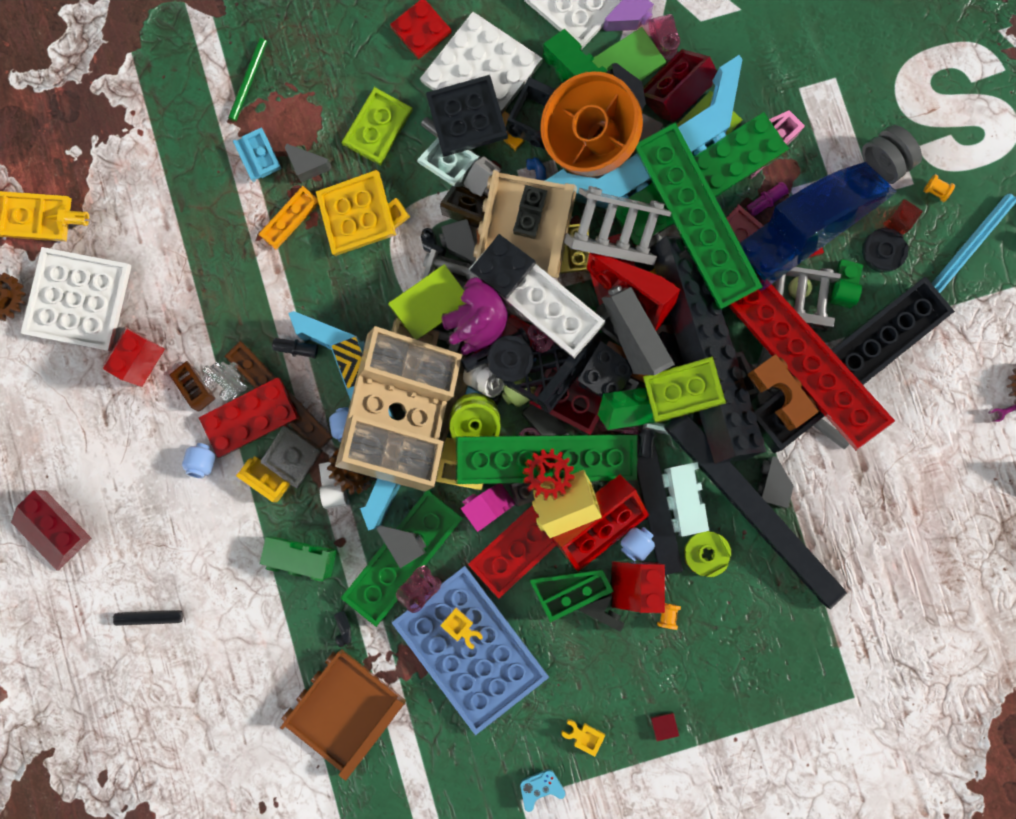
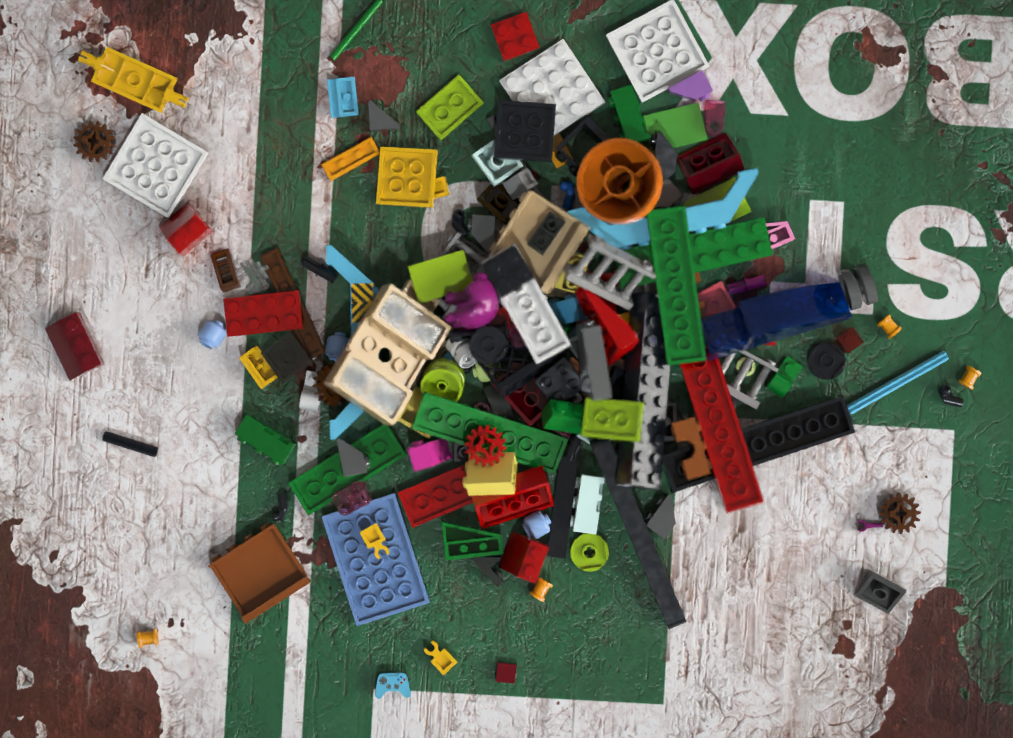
camera: 20 degrees right, 5 degrees up
none -> dark azure slope [548,294,588,324]

